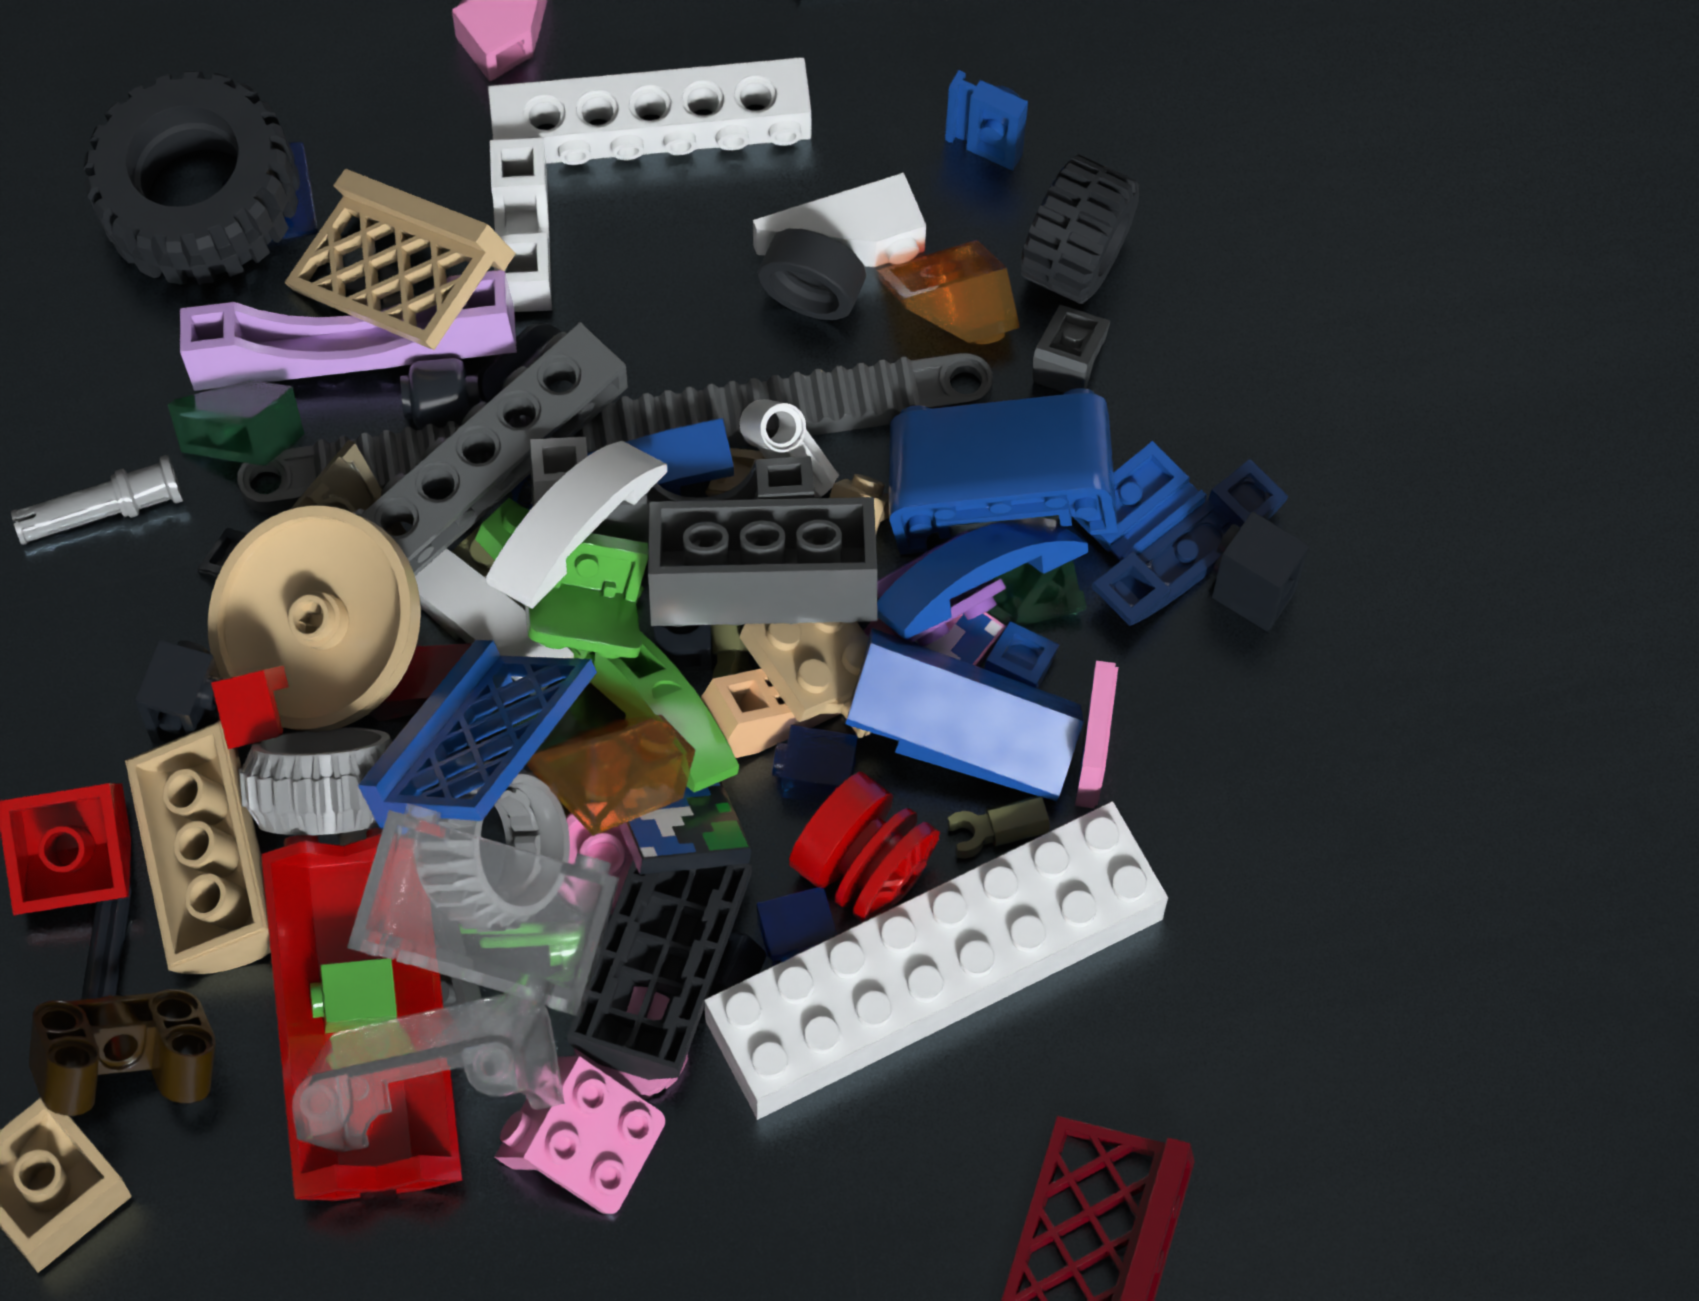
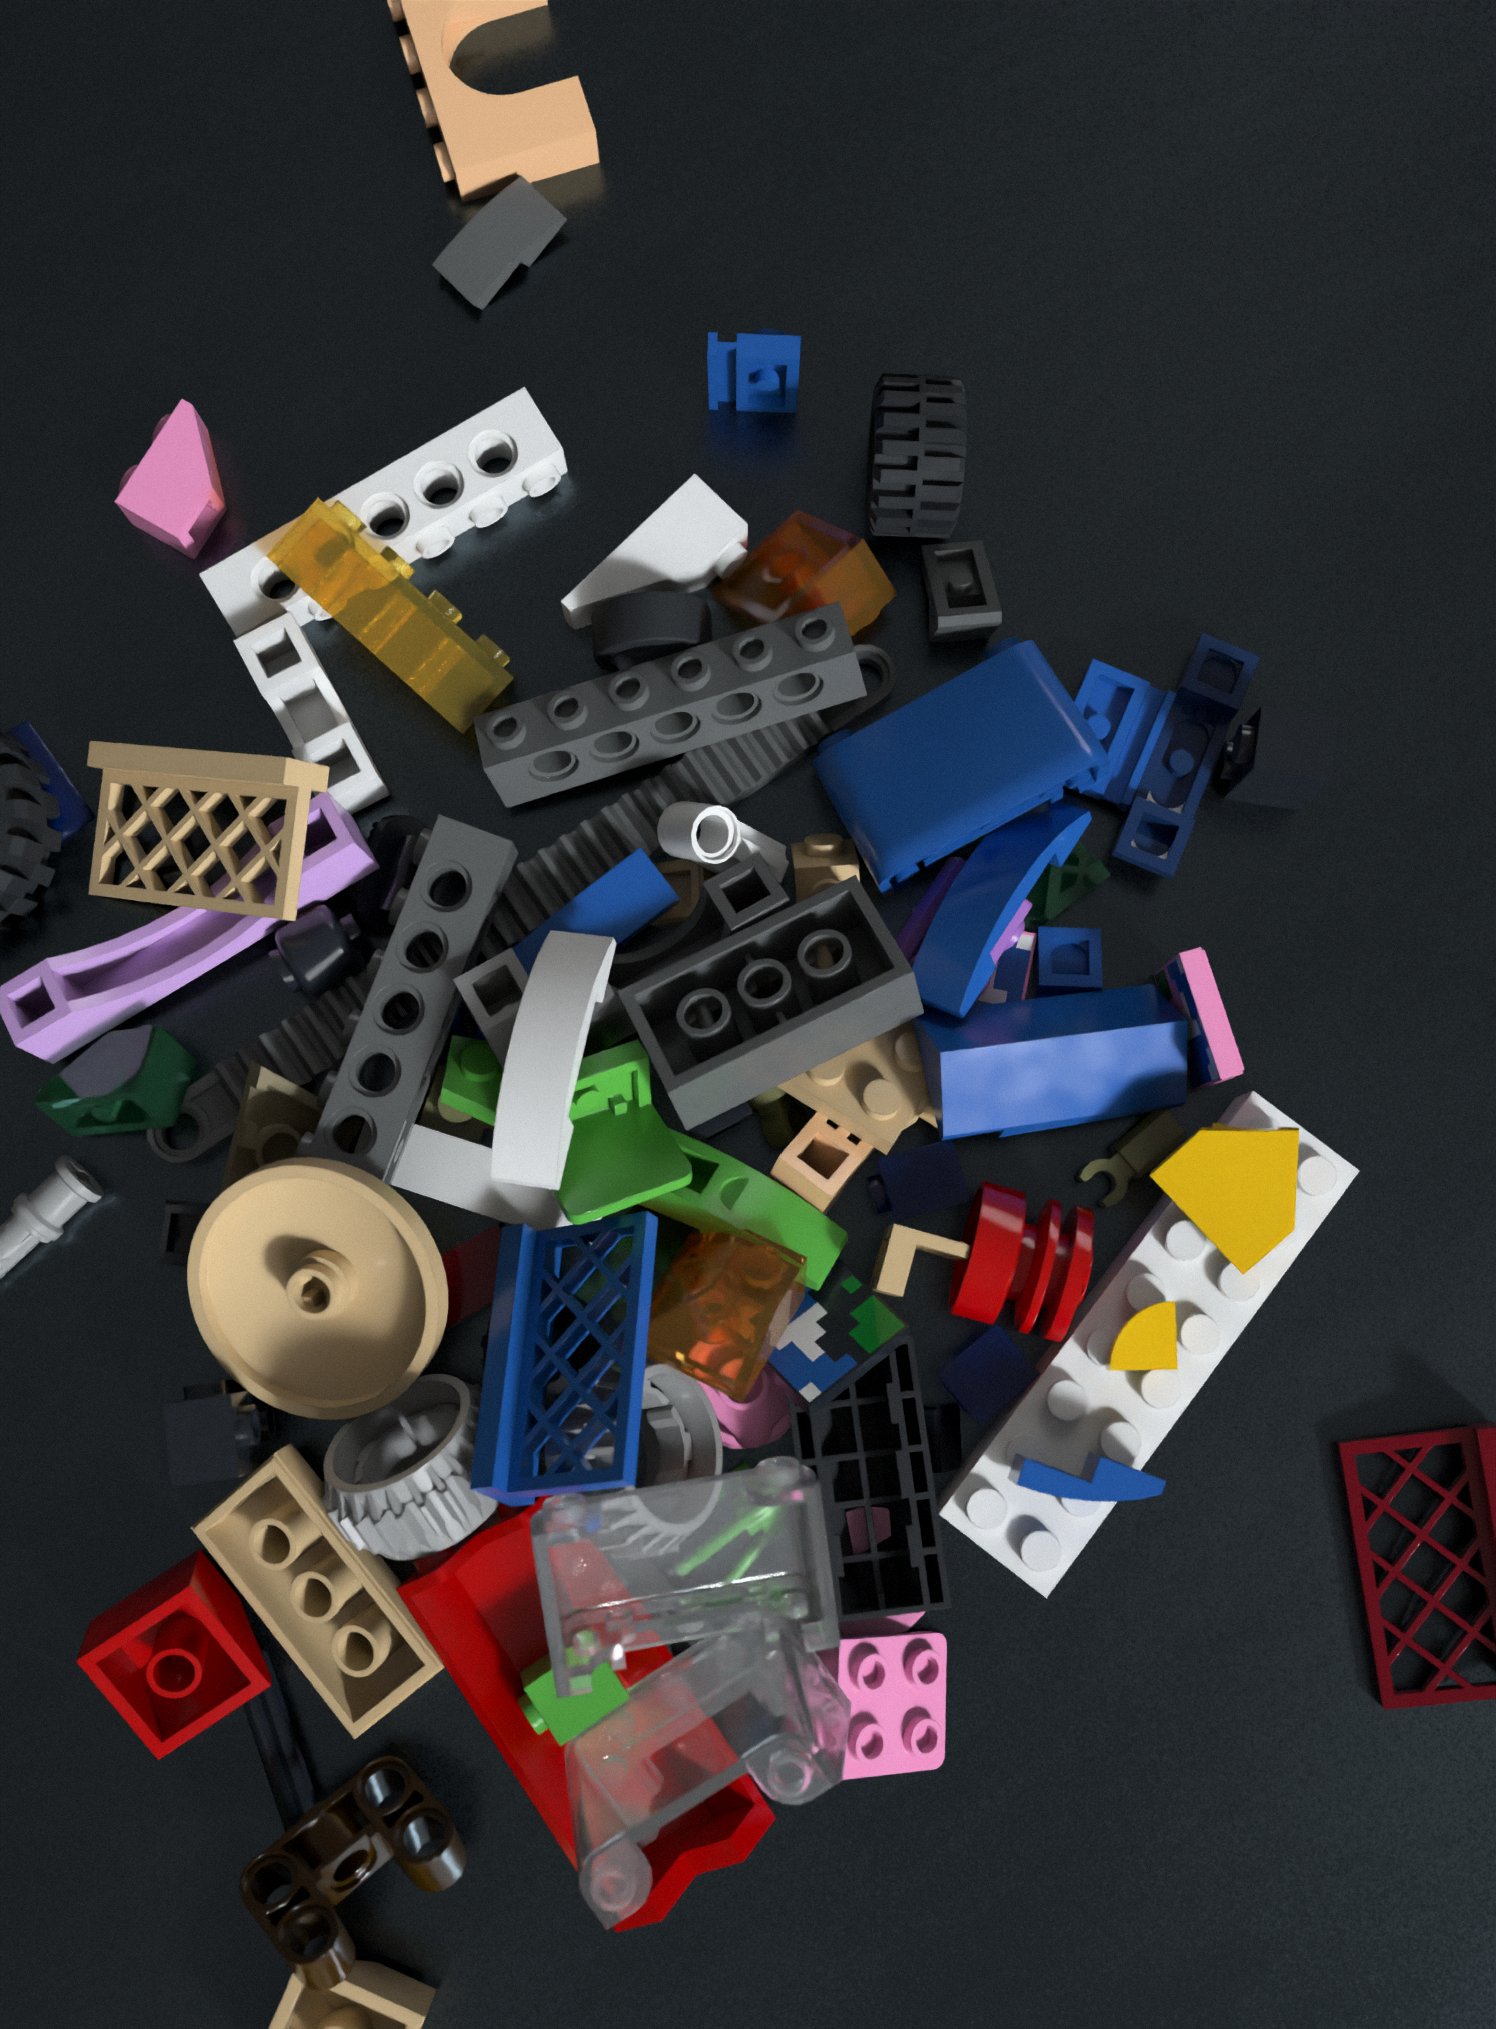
camera: 25 degrees left, 15 degrees up
red panel [211,665,289,749] -> none
none -> clear yellow brick [266,498,514,734]
none -> dark grey brick [473,601,867,808]
none -> tan panel [869,1224,972,1297]
none -> blue slope [1007,1451,1166,1502]
none -> yellow tile [1106,1301,1178,1371]
none -> yellow slope [1150,1123,1299,1275]

